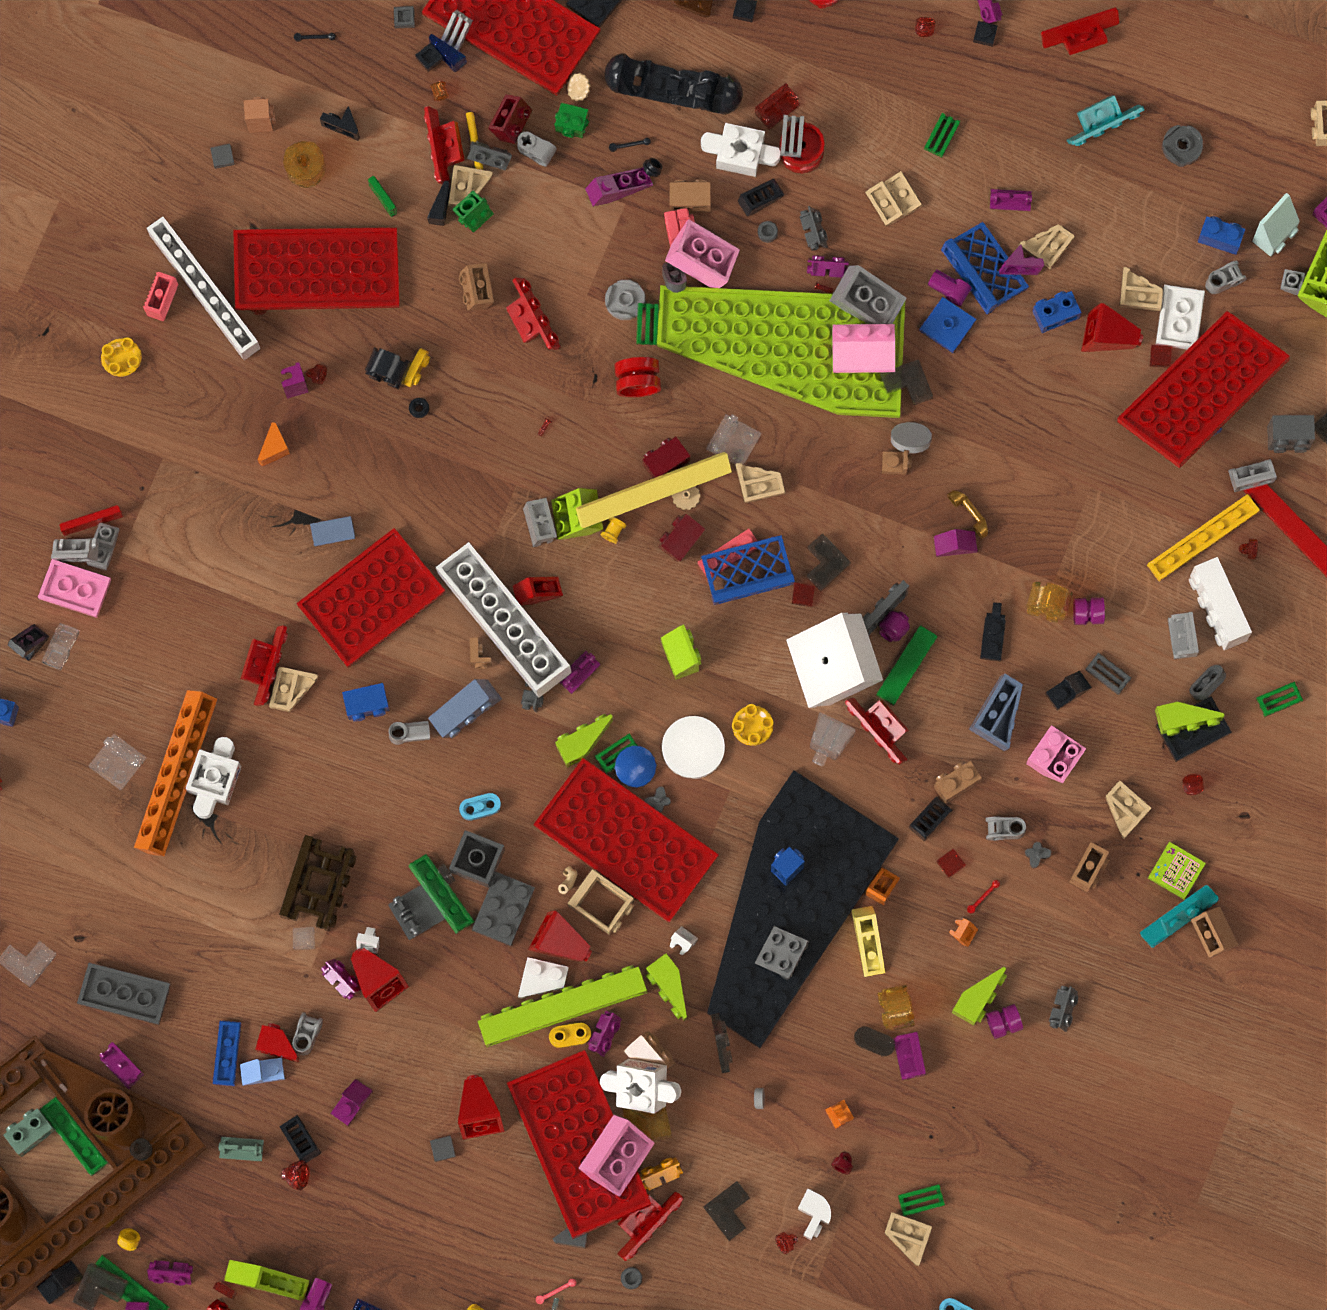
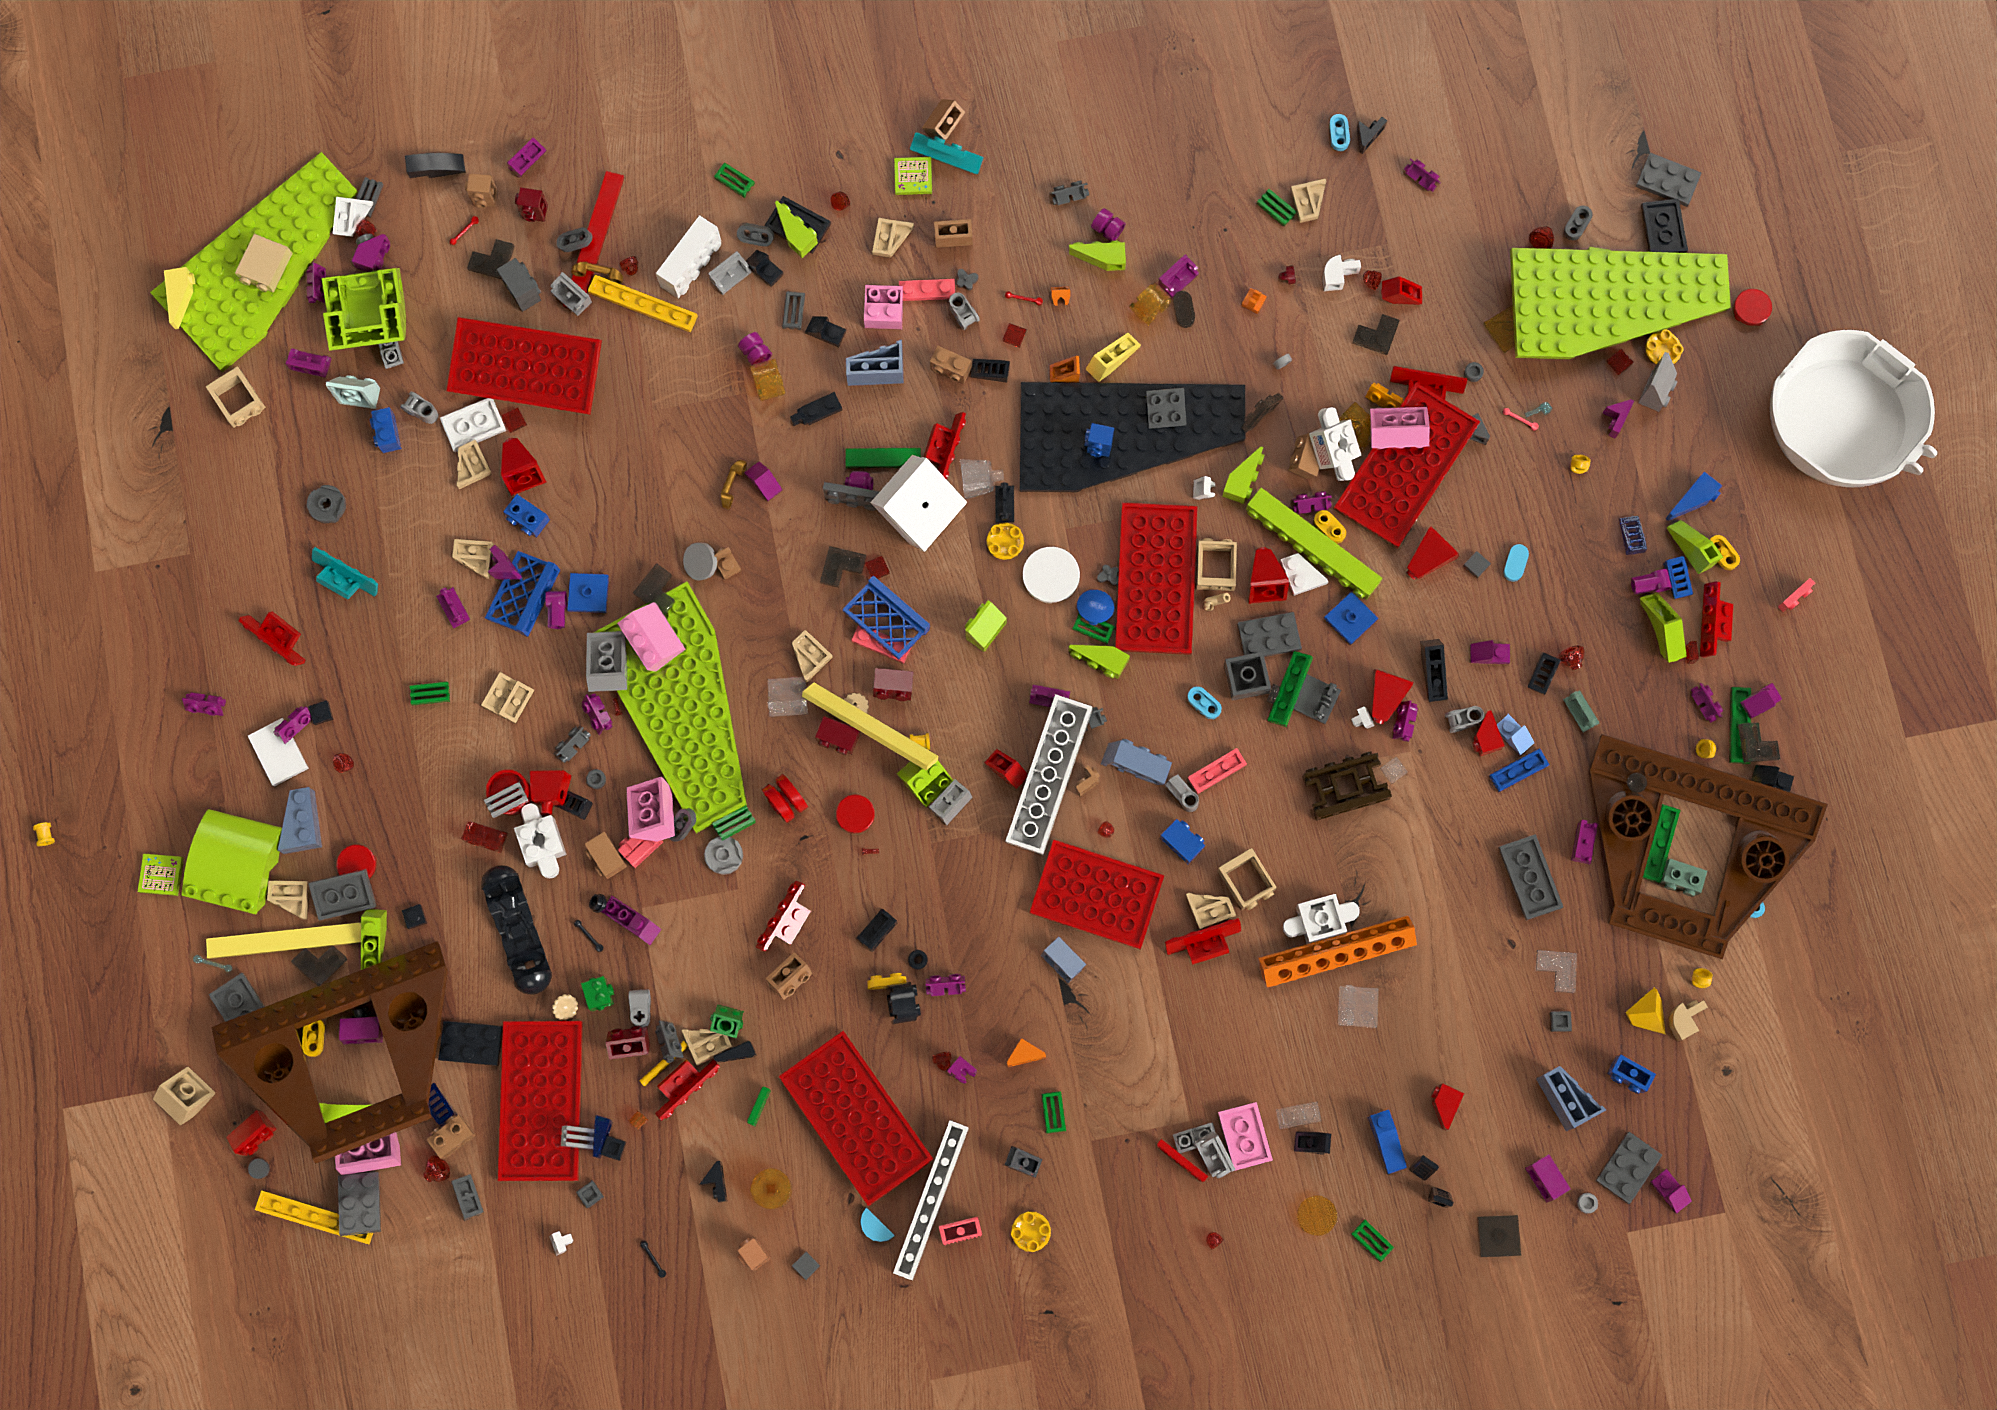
camera: 125 degrees left, 0 degrees up
none -> red torso [530,770,571,816]
none -> dark grey plate [557,227,592,252]
none -> pearl gold bar [571,262,623,284]
none -> black slope [746,250,784,287]
none -> red tile [836,794,875,834]
none -> black hinge [856,909,898,952]
none -> medium azure tile [861,1207,895,1242]
none -> coral plate [899,279,955,301]
none -> magenta hinge [926,974,966,996]
none -> black hinge [995,482,1014,523]
none -> black slope [1005,1146,1043,1178]
none -> green tile [1041,1091,1066,1134]
none -> clear red hinge [1098,821,1115,838]
none -> coral plate [1187,748,1247,795]
none -> clear red hinge [1206,1232,1224,1250]
none -> tan window [1217,848,1277,910]
none -> blue plate [1324,592,1378,645]
none -> red slope [1381,276,1422,305]
none -> black slope [1420,639,1448,702]
none -> medium azure tile [1503,544,1529,582]

